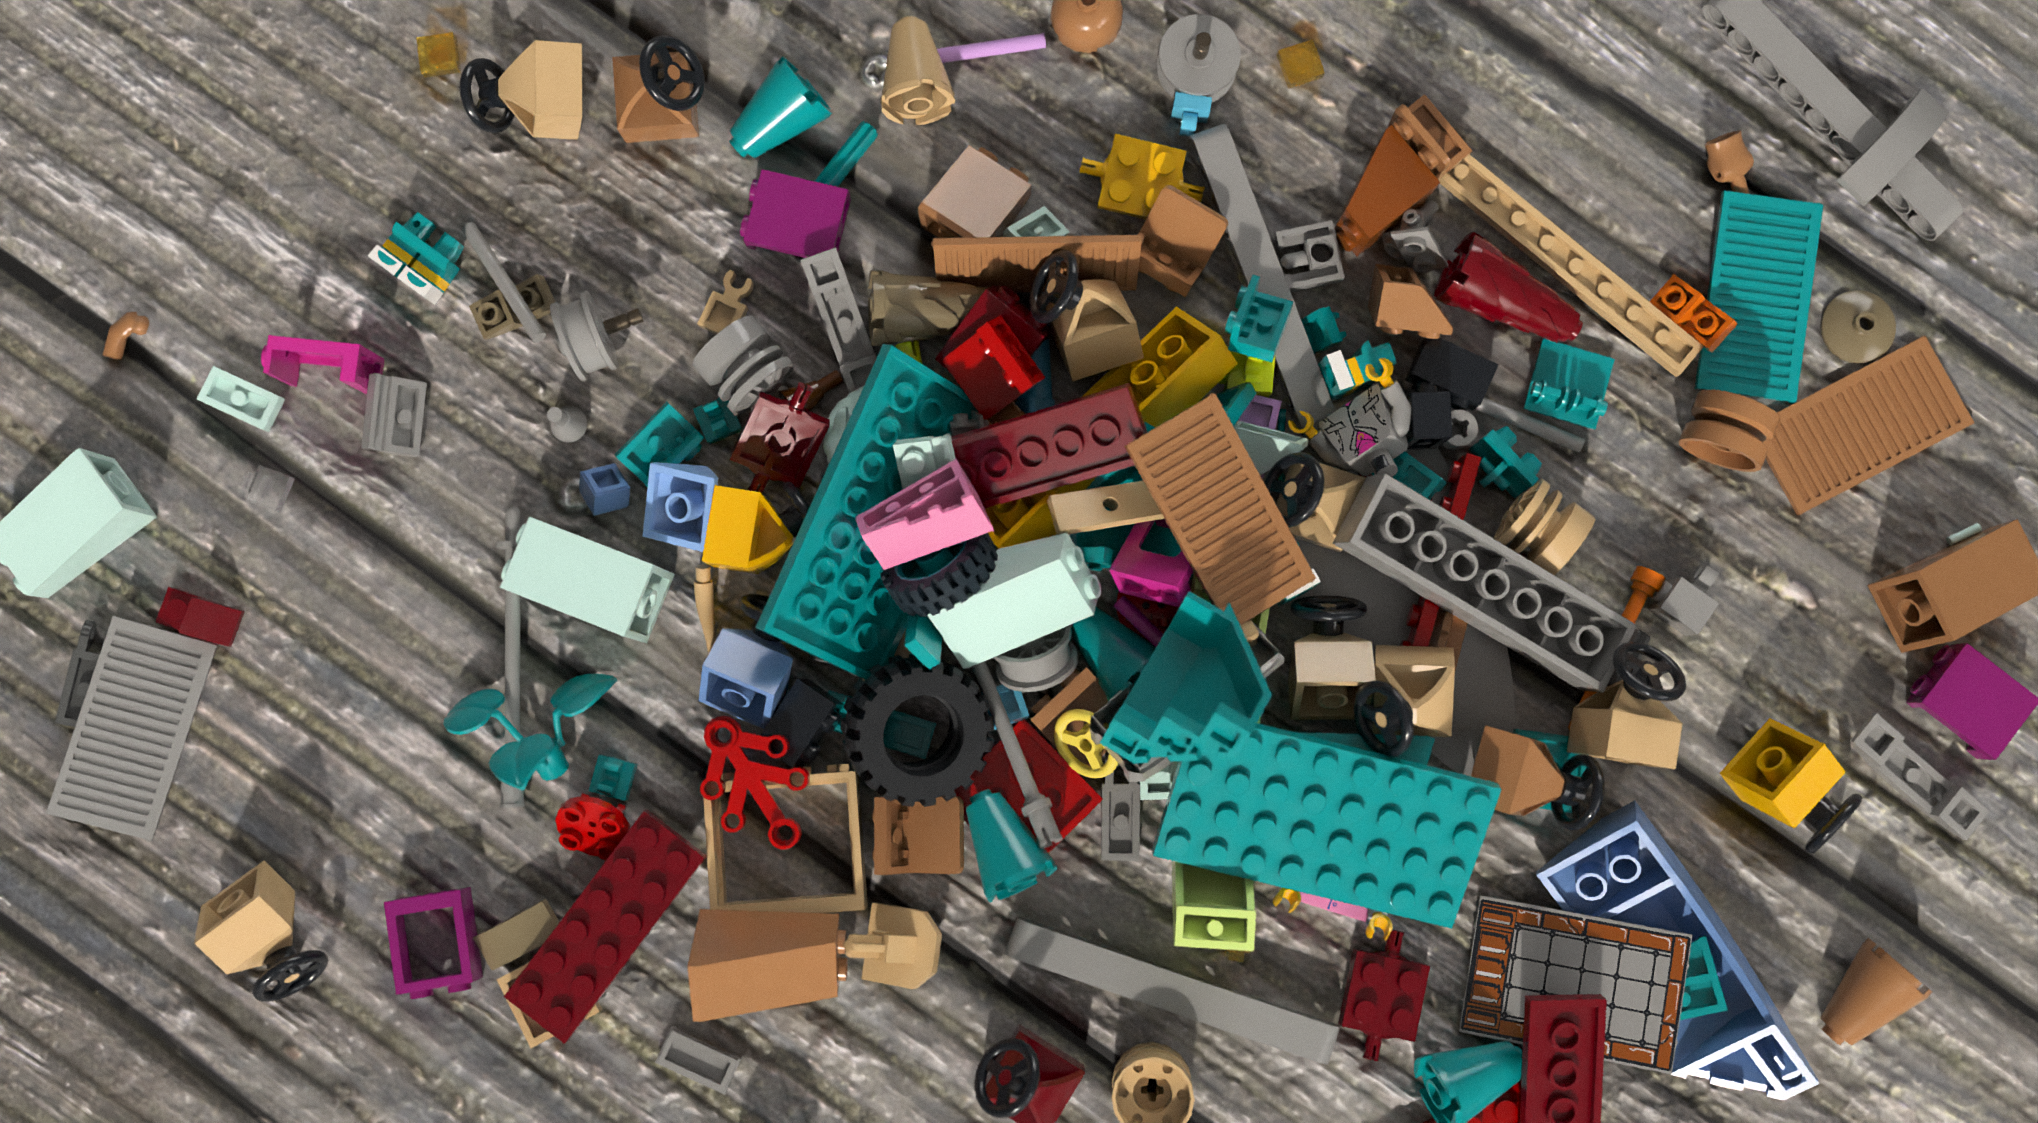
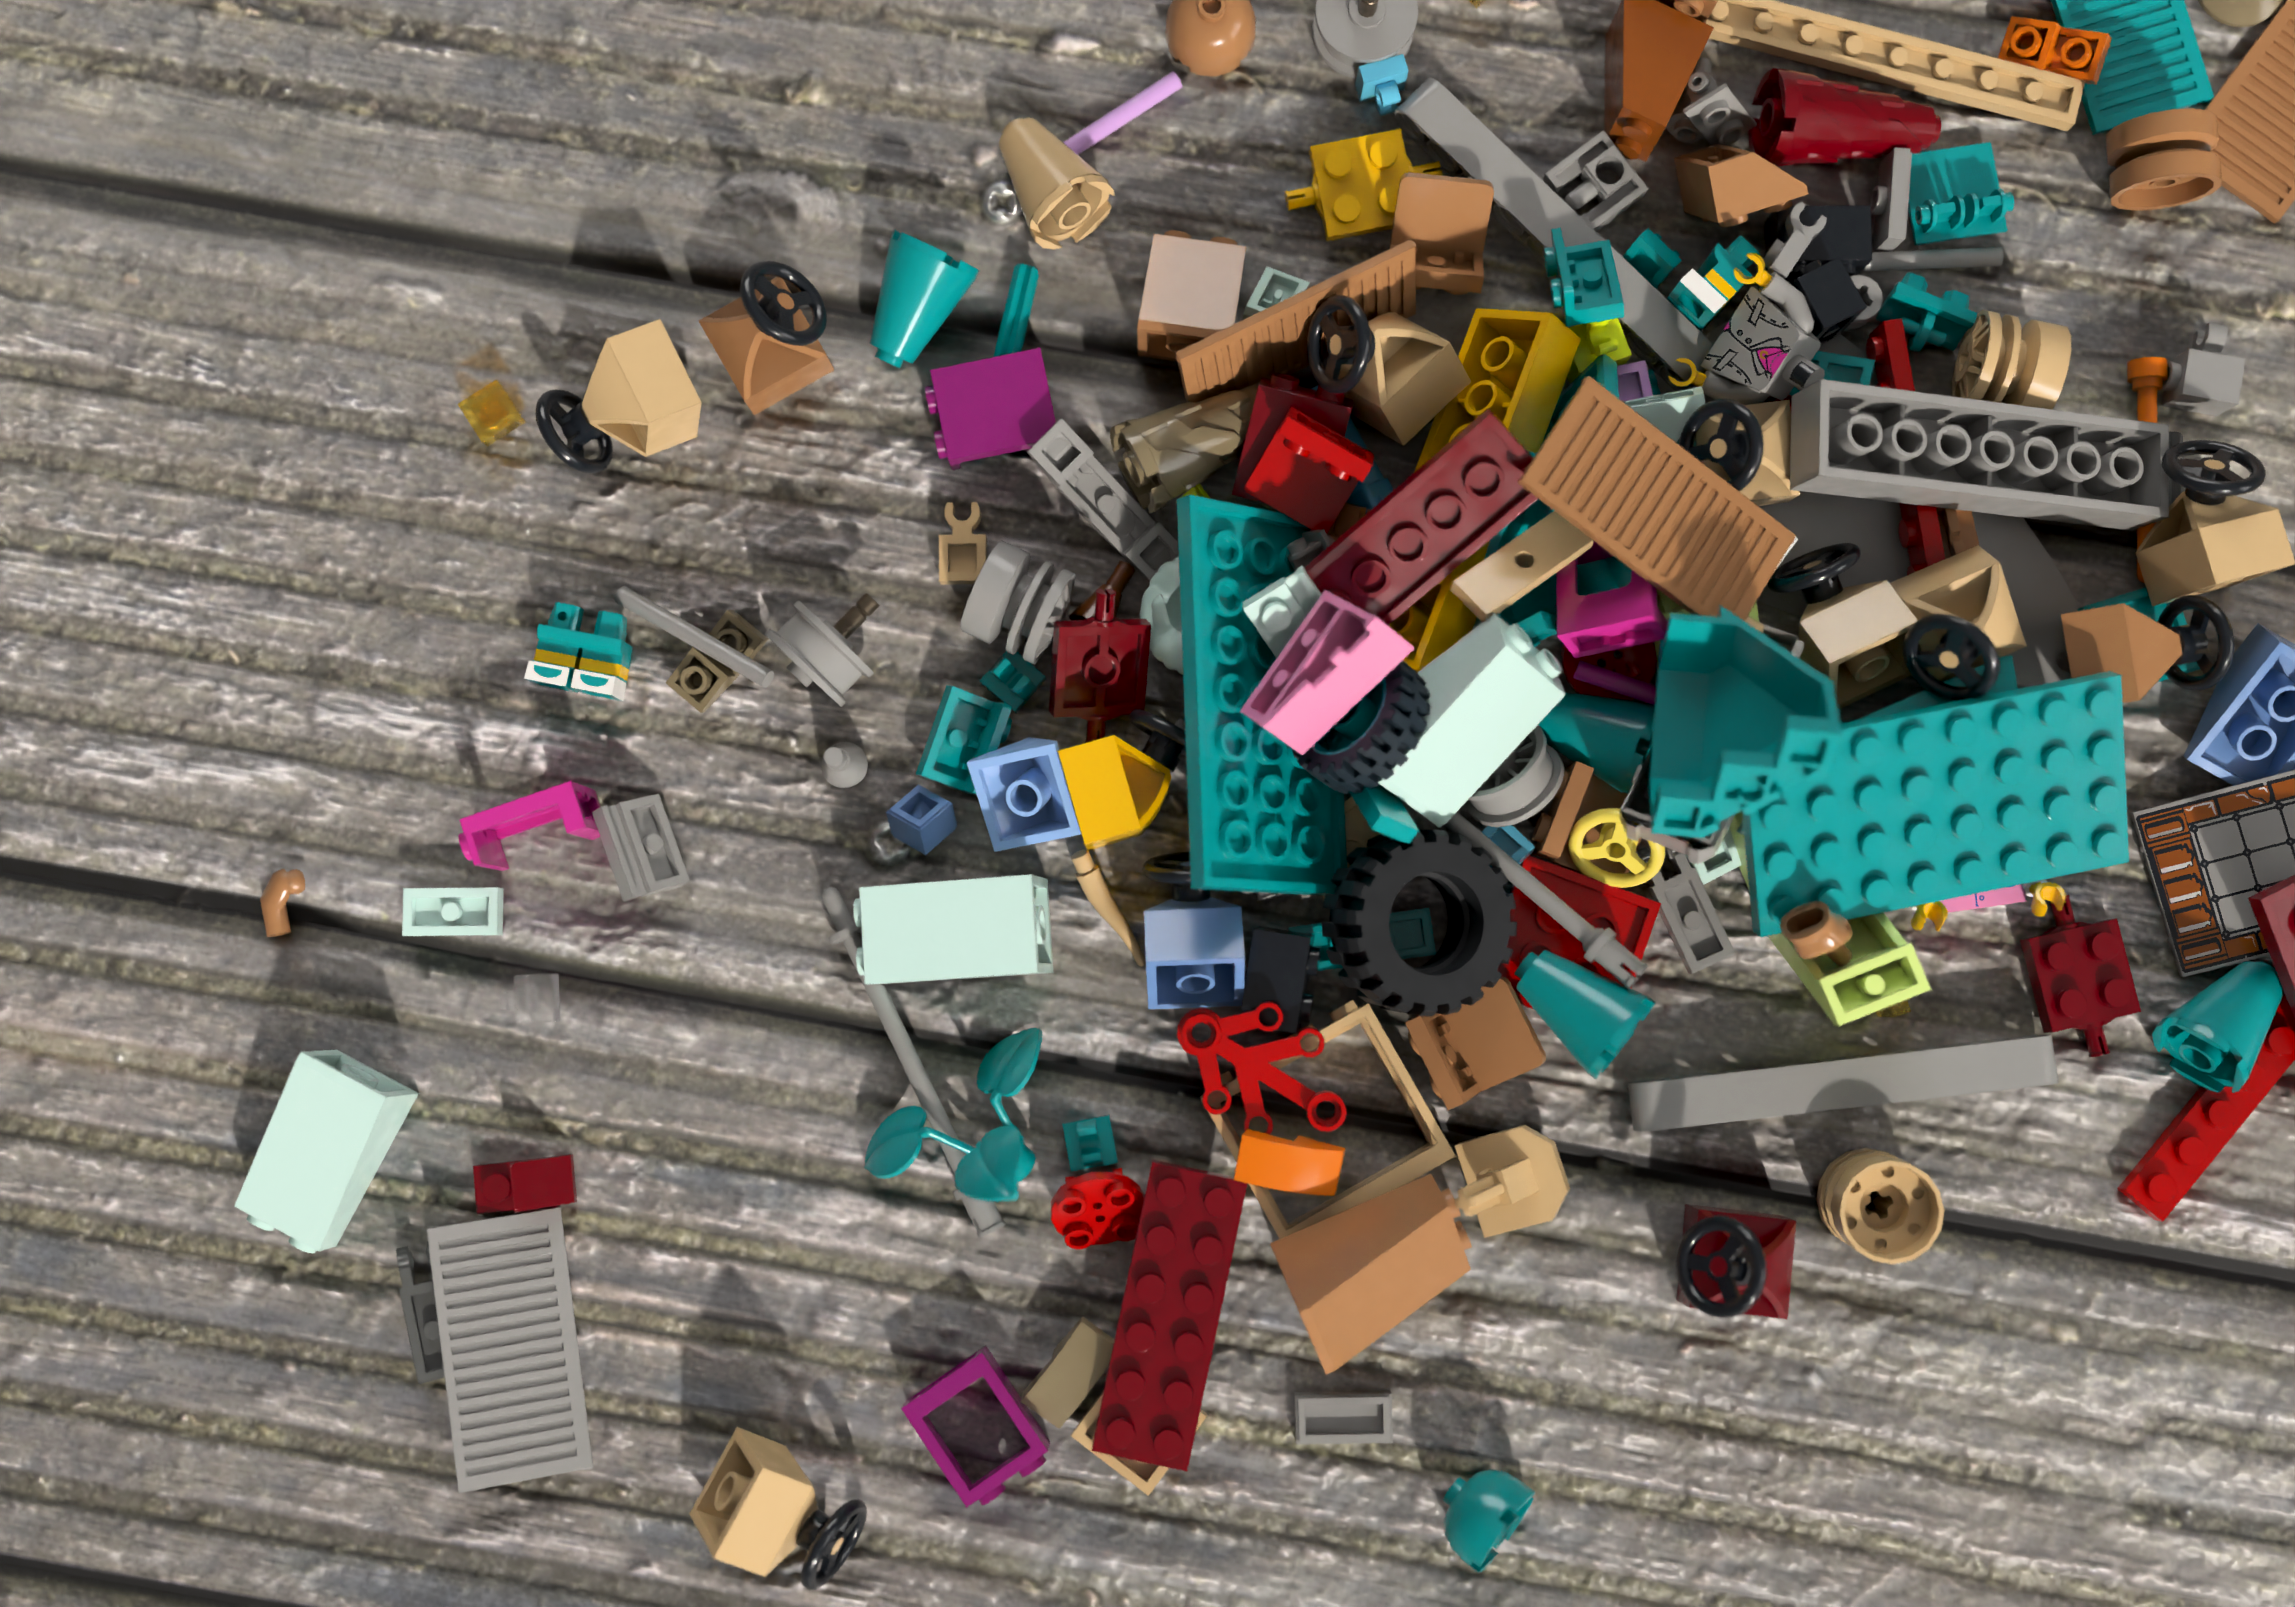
camera: 20 degrees left, 0 degrees up
none -> orange slope [1234,1128,1345,1196]
none -> light grey plate [1763,201,1827,279]
none -> medium nougat piece [1780,901,1853,966]
none -> light grey plate [1870,147,1912,252]

